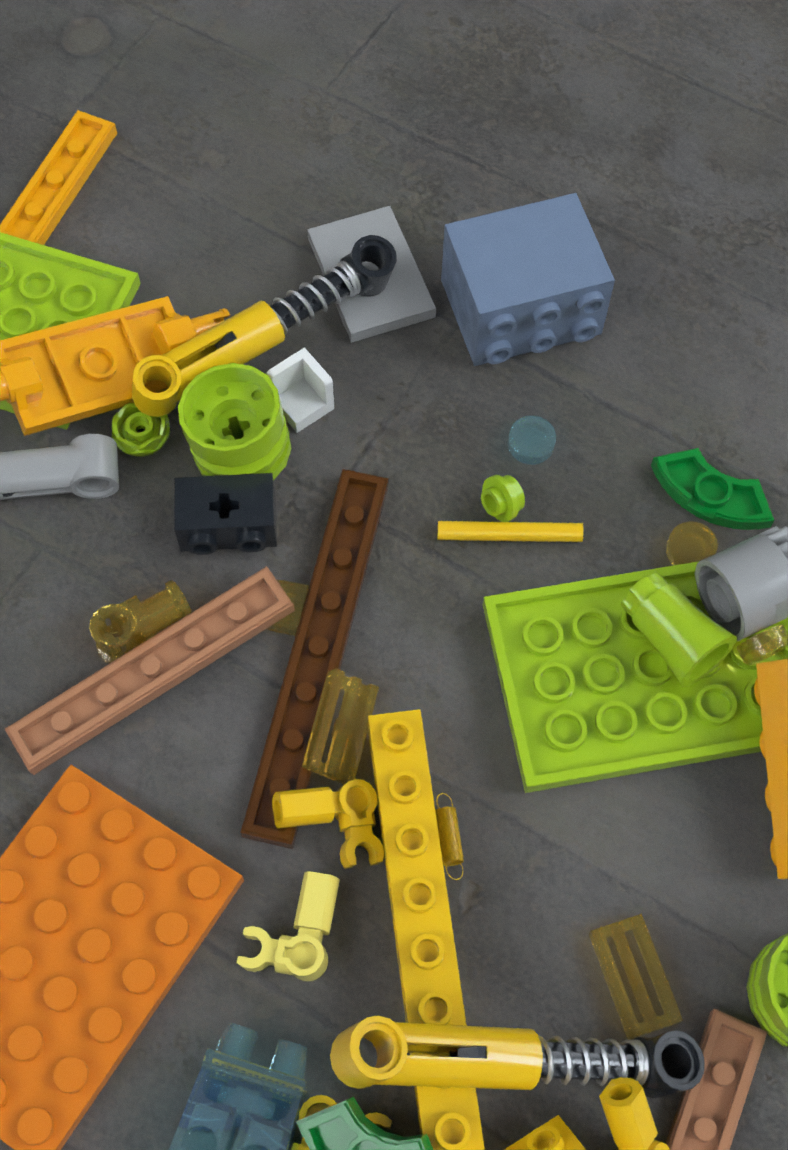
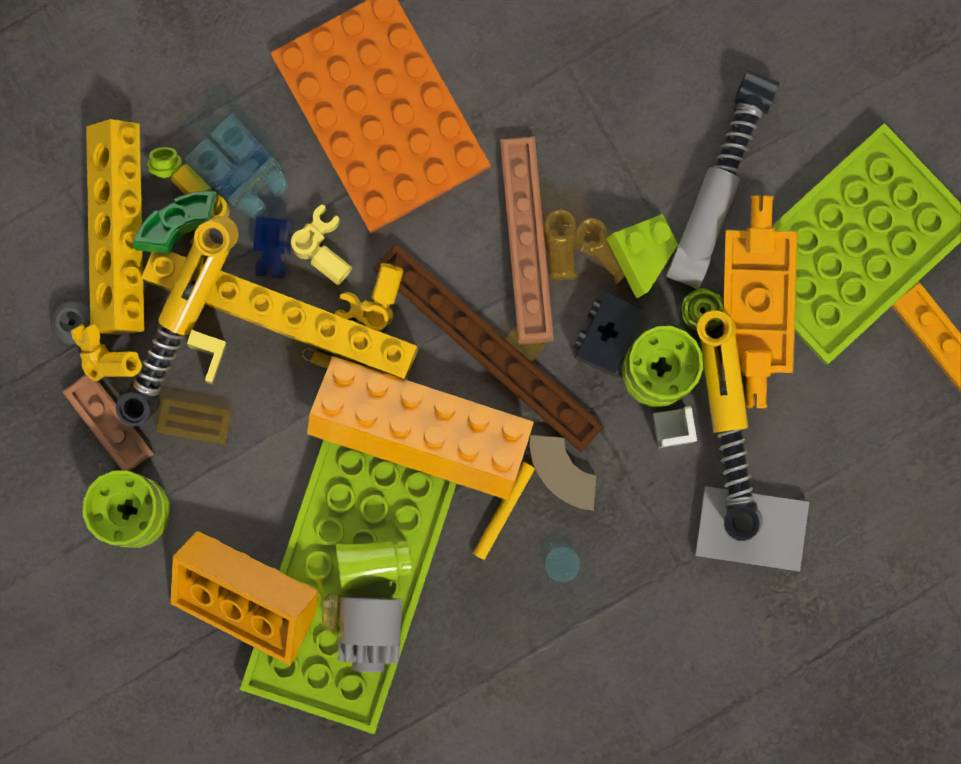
camera: 120 degrees right, 20 degrees up
clear yellow tile [302,668,379,784] -> none
sand blue container [441,193,615,366] -> none
lime plate [481,475,525,522] -> none
green tile [651,448,774,530] -> none
clear yellow tile [666,521,718,565] -> none
none -> light yellow panel [187,330,226,385]
none -> clear blue plate [253,216,294,279]
none -> light orange brick [307,356,534,500]
none -> dark tan tile [529,435,596,511]
none -> clear yellow connector [573,218,625,284]
none -> lime wing [606,214,678,299]

